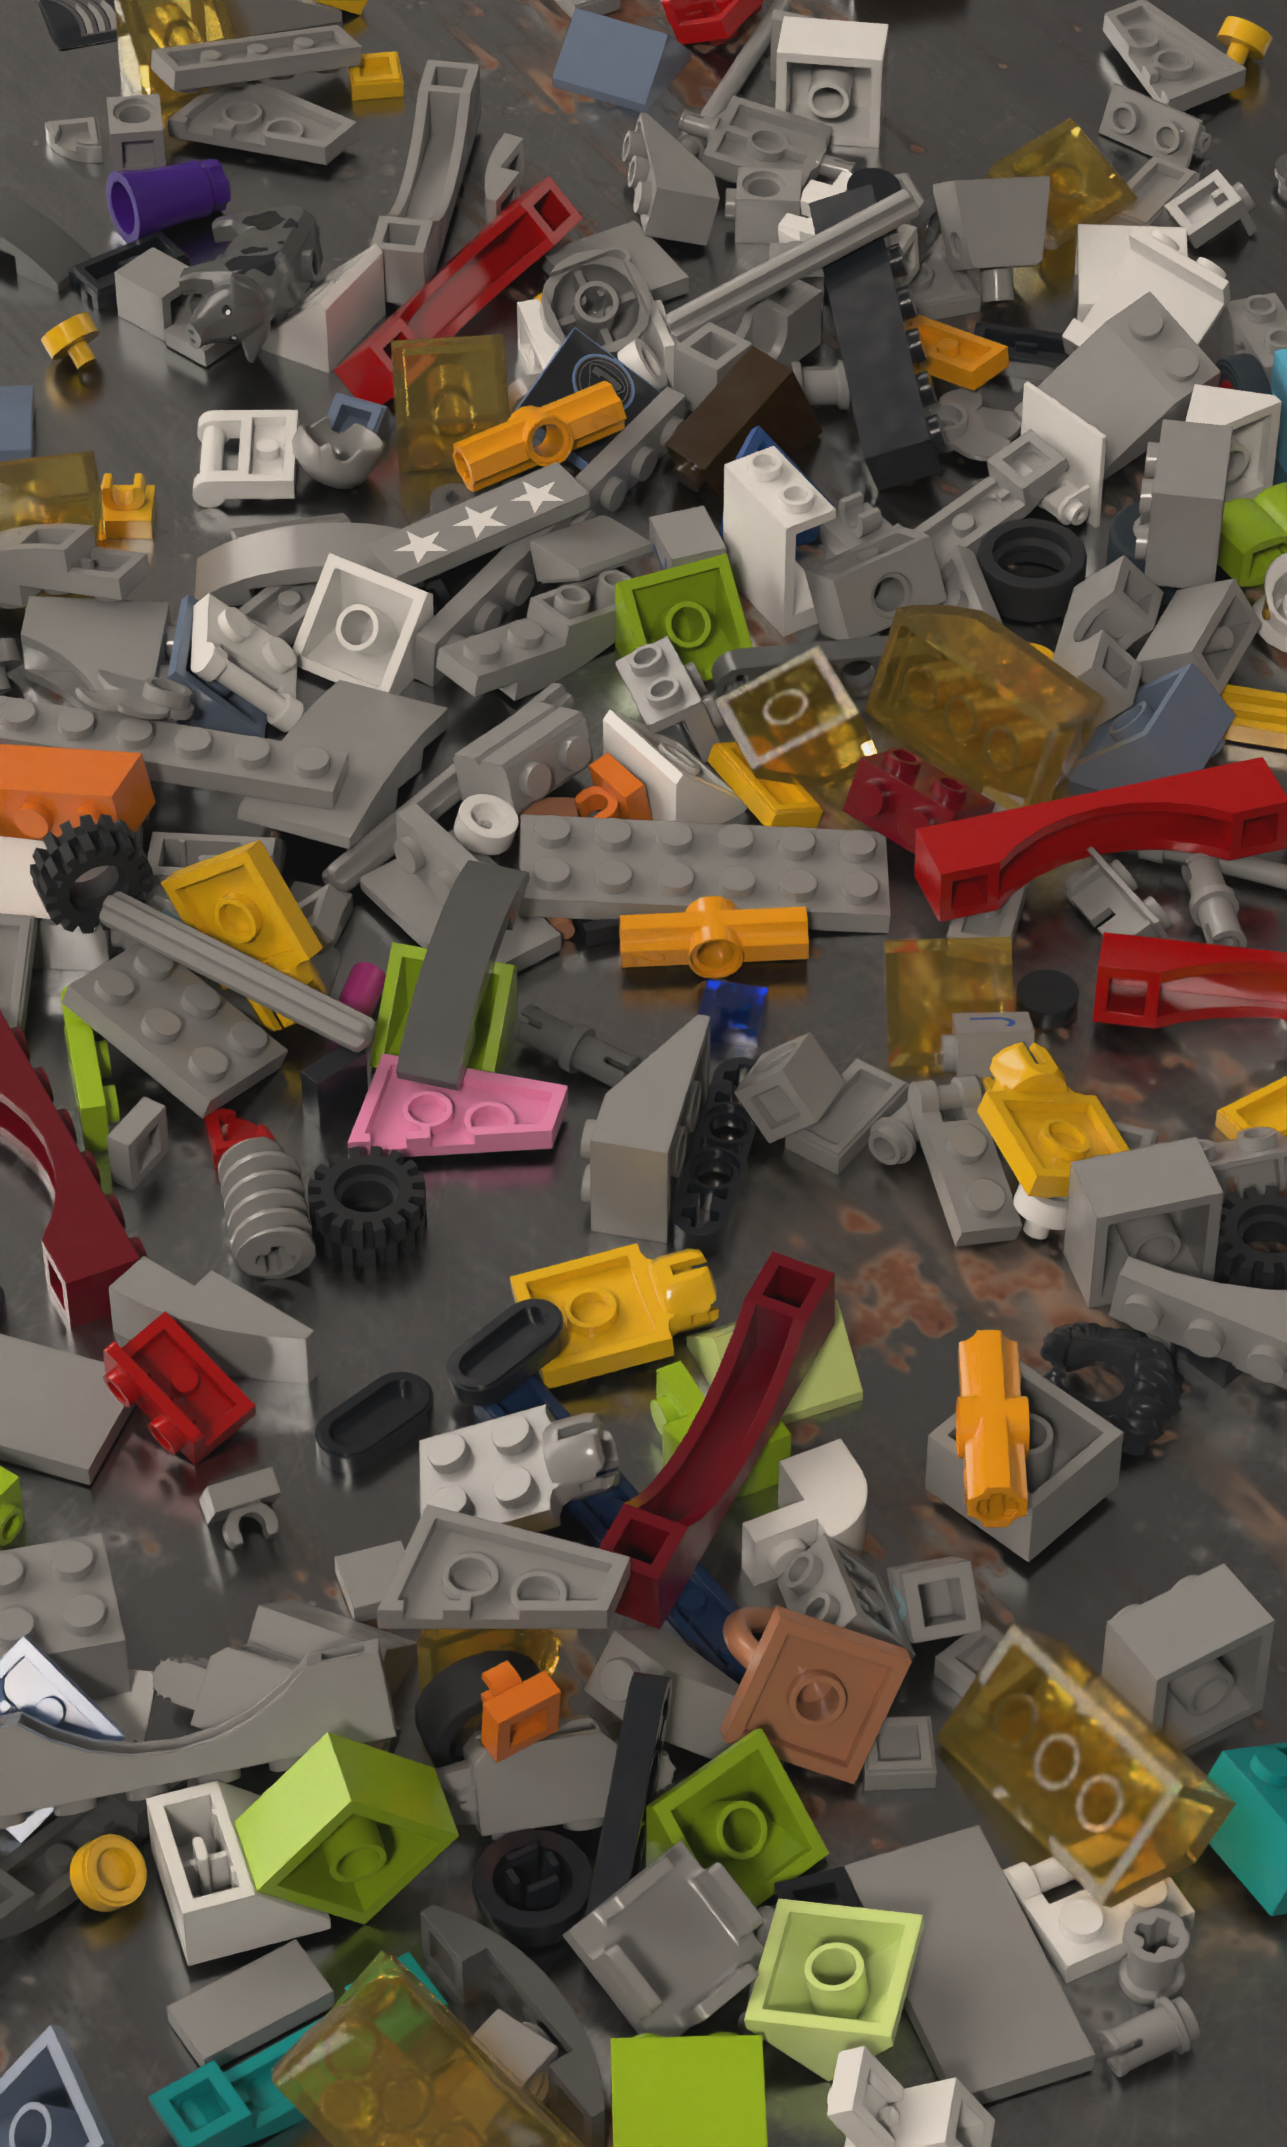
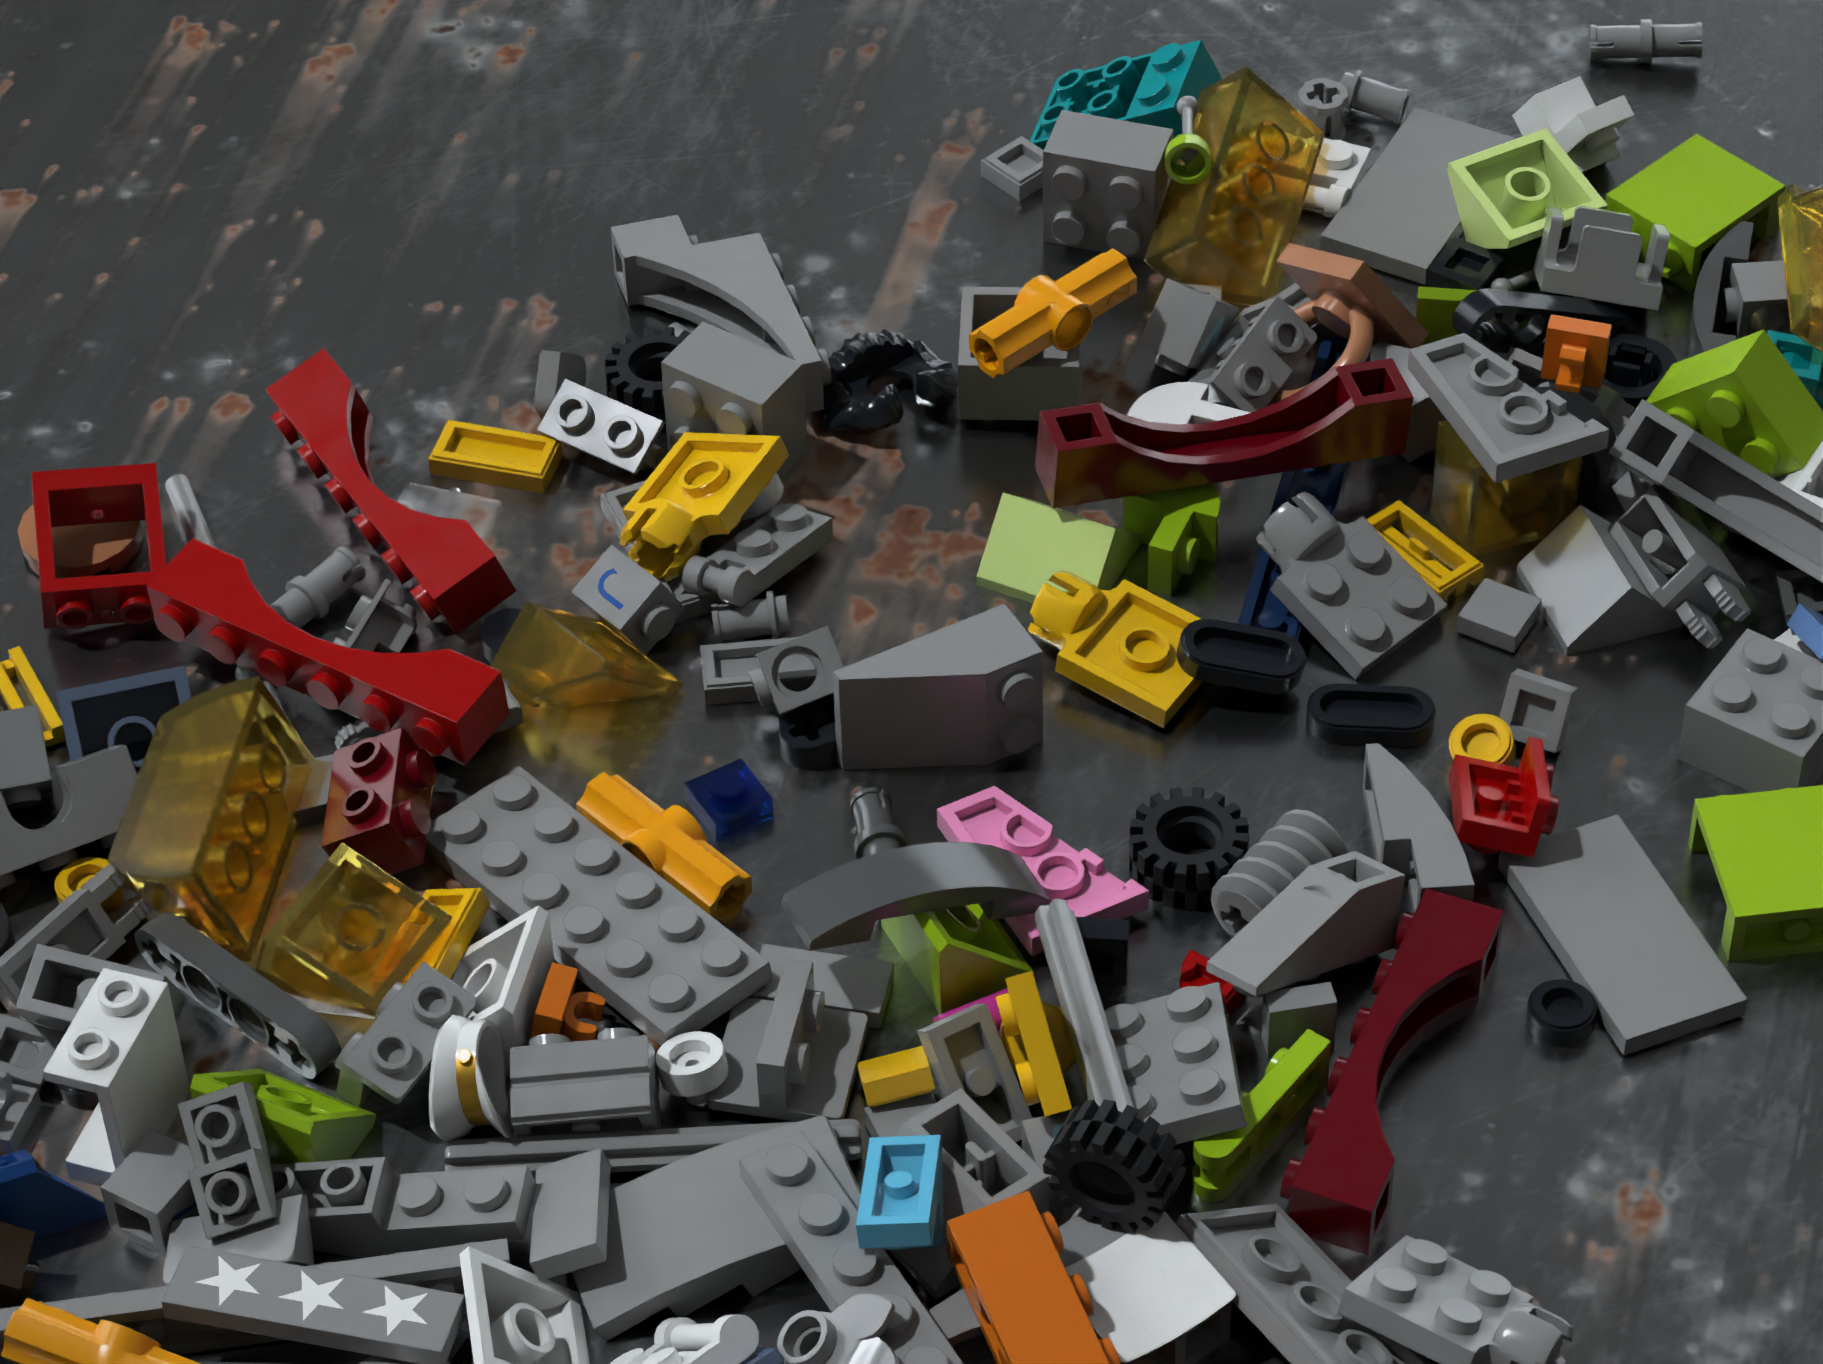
camera: 130 degrees left, 0 degrees up
none -> light grey slope [177,1082,277,1240]
none -> white piece [429,1015,514,1142]
none -> light grey tile [529,1148,611,1281]
none -> medium azure slope [856,1134,944,1250]
none -> yellow tile [857,1045,935,1107]
none -> lime hinge [1165,95,1211,185]
none -> light grey slope [1206,851,1405,997]
none -> yellow tile [1449,714,1516,766]

